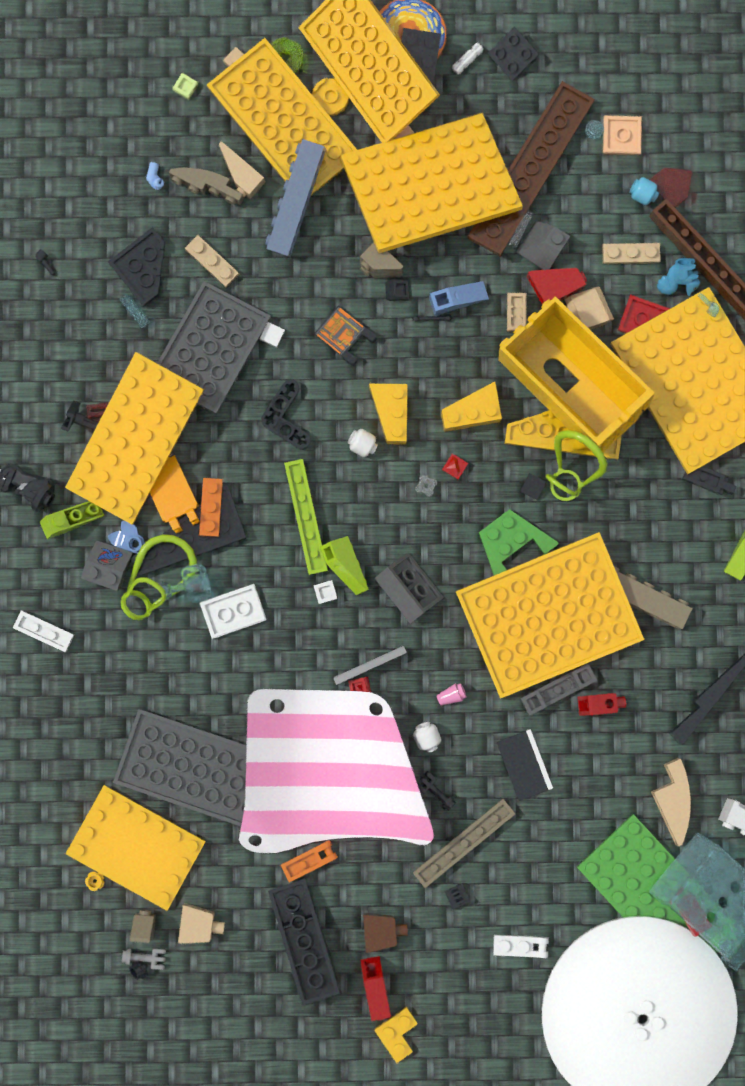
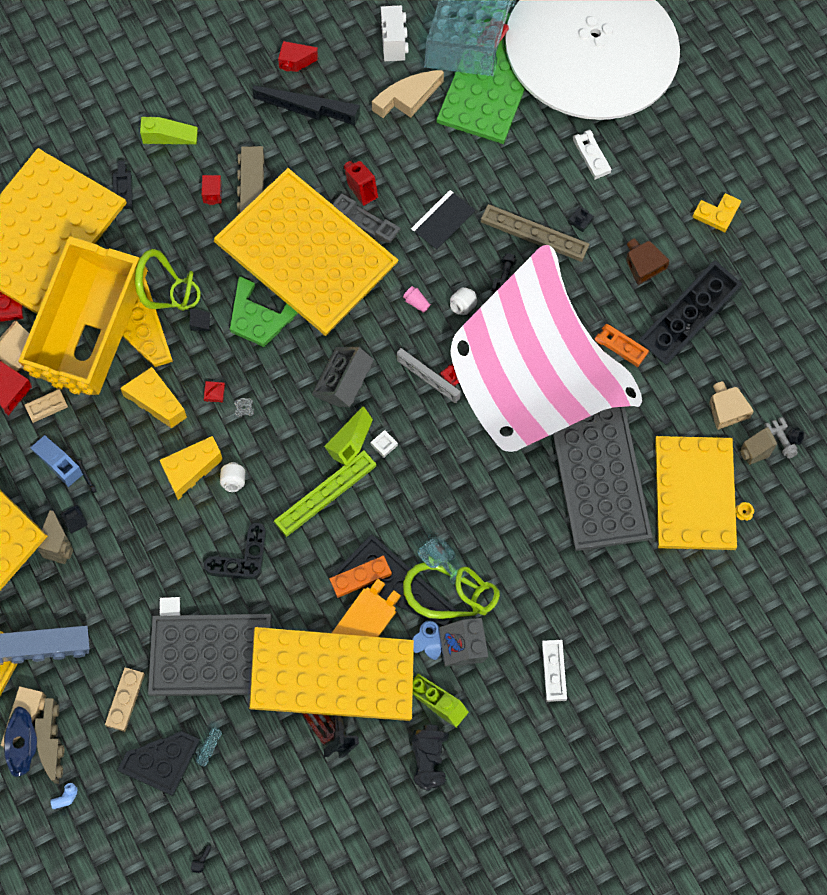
camera: 115 degrees left, 15 degrees down
white tile [200,584,267,639] -> none
flag [314,305,377,366] -> none
red slope [361,956,391,1021] -> none
none -> dark blue piece [4,706,37,777]
none -> red brick [202,175,222,205]

